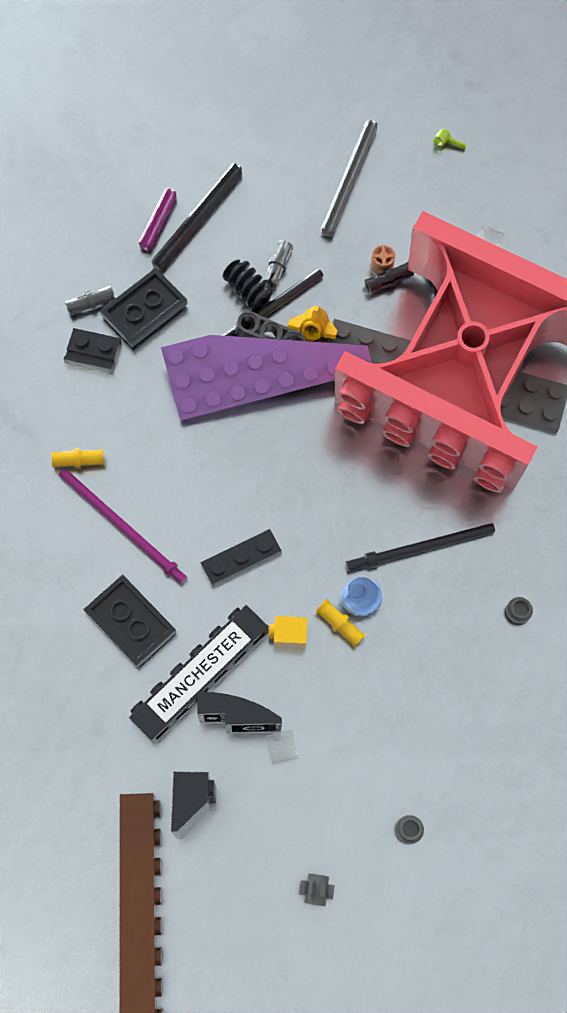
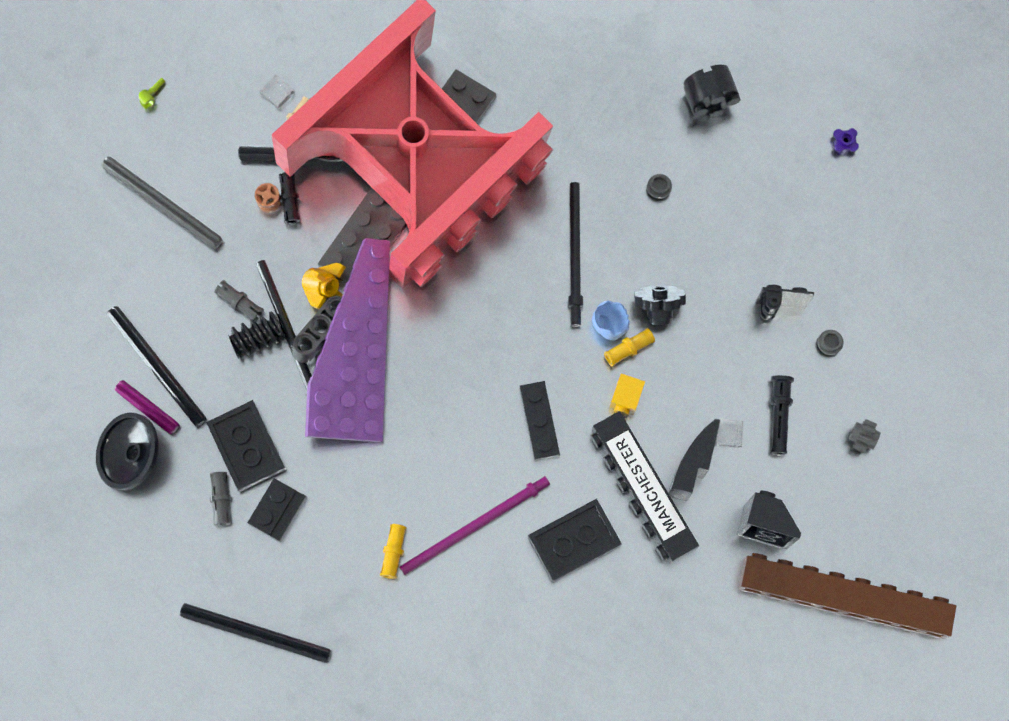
camera: 70 degrees left, 5 degrees up
none -> black dish [96,413,158,490]
none -> black plant [634,285,686,325]
none -> black hinge [755,285,814,320]
none -> black pin [770,375,794,455]

